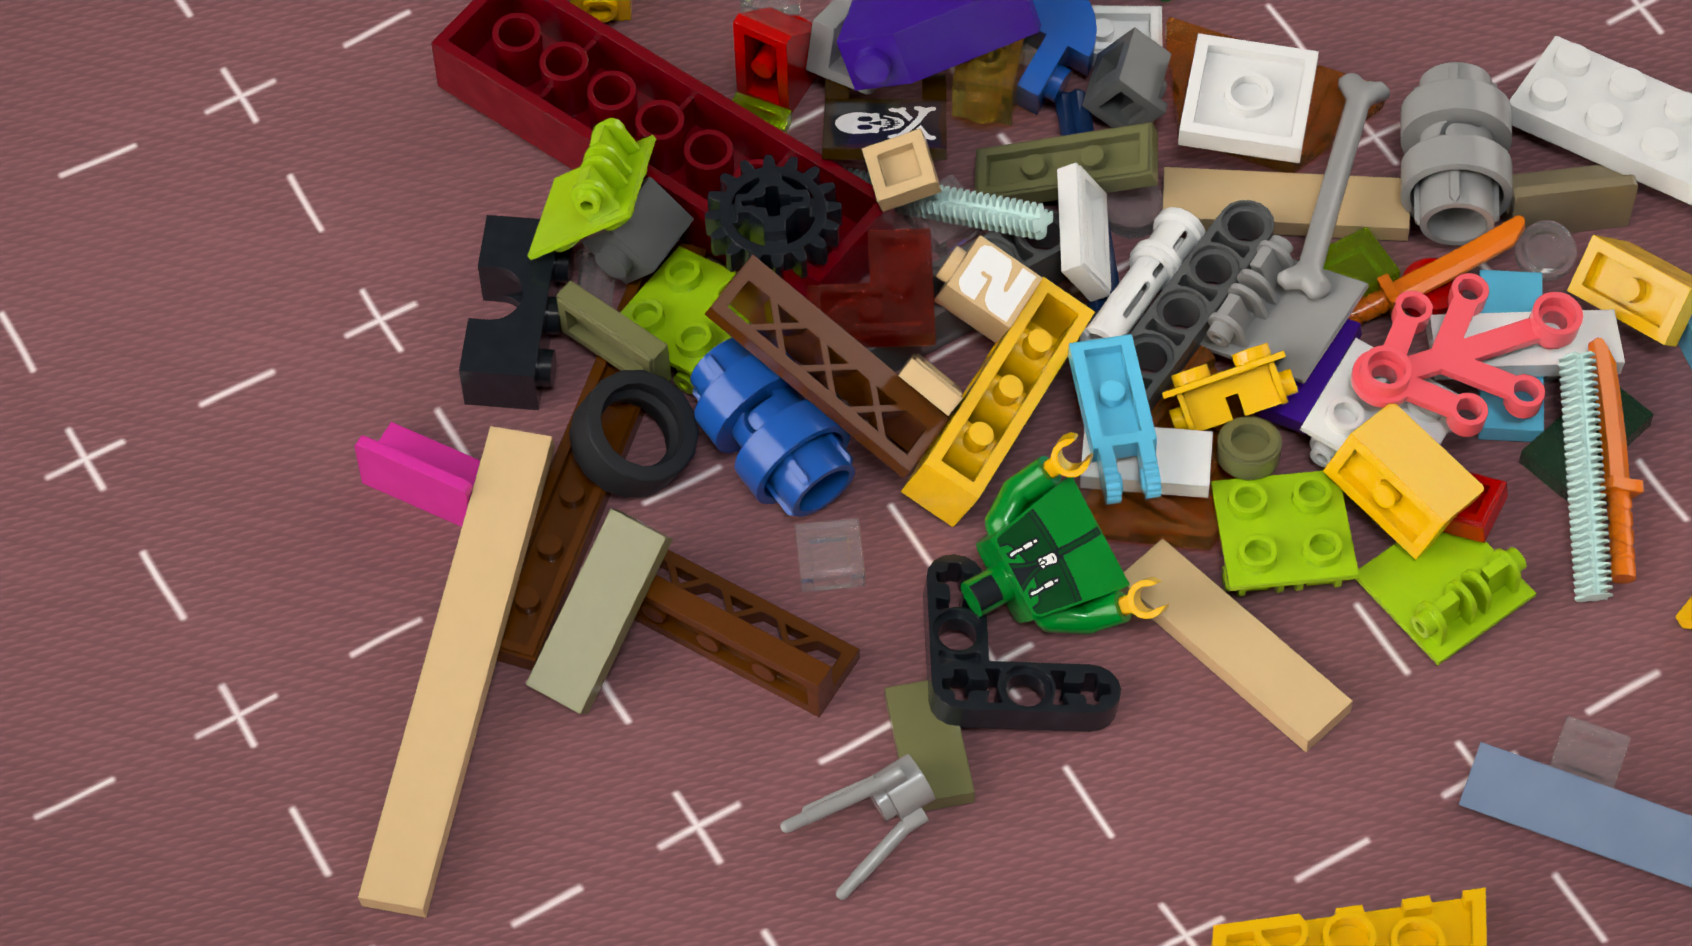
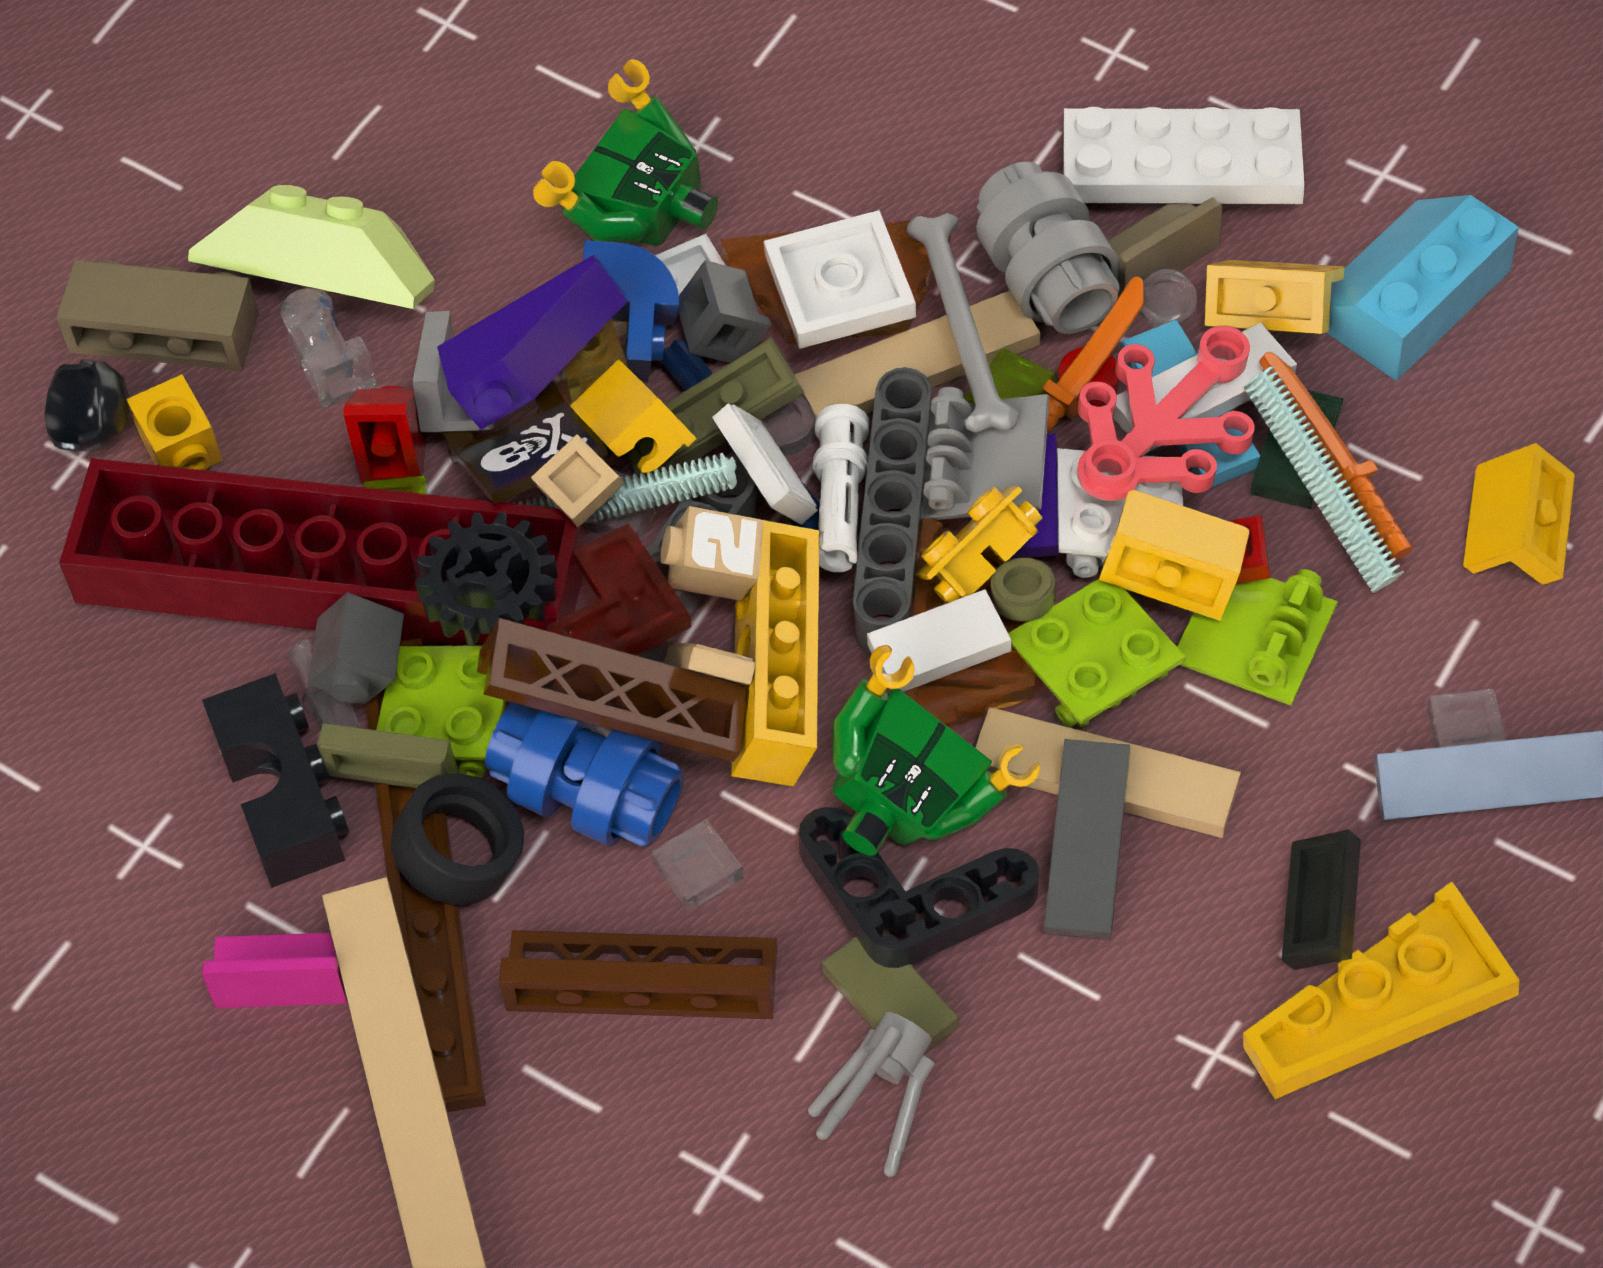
camera: 25 degrees left, 0 degrees up
tile [526,508,673,714] -> none
lime hinge [528,118,656,260] -> none
medium azure hinge [1068,334,1162,504] -> none
none -> yellow hinge [570,359,697,473]
none -> dark grey tile [1044,739,1130,940]
none -> pearl dark grey tile [1282,829,1361,970]

